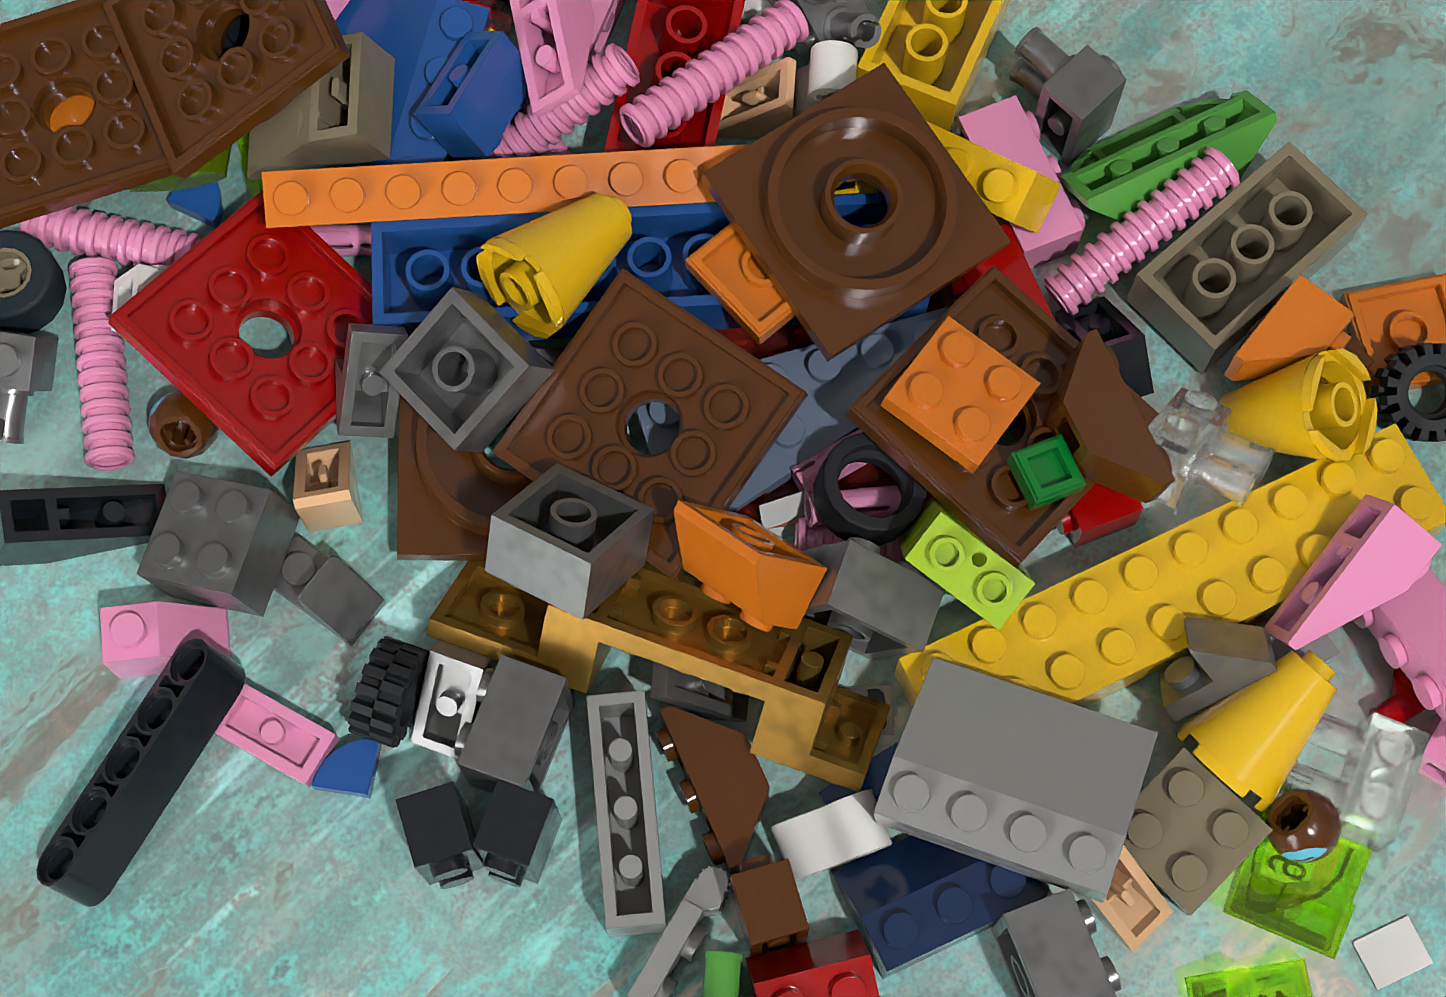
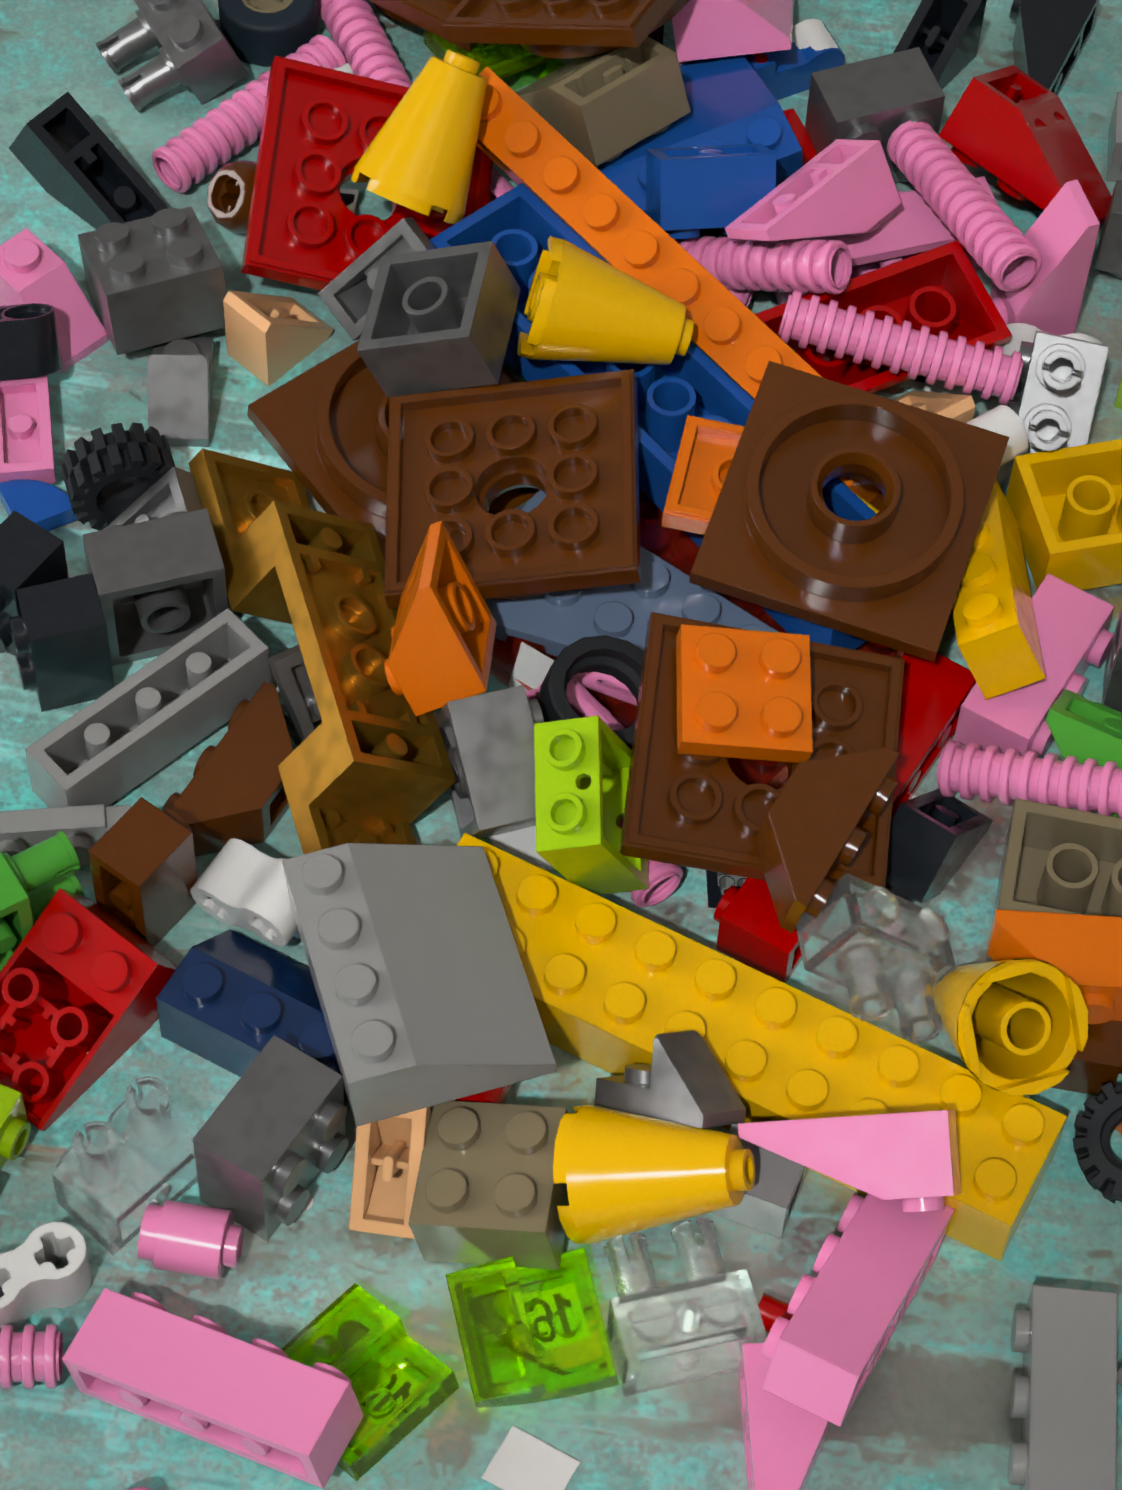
camera: 50 degrees right, 15 degrees down
flat silver brick [485,463,654,620] -> none
green tile [1006,434,1087,510] -> none
reddish brown piece [1265,789,1342,863] -> none
none -> yellow cone [351,49,487,224]

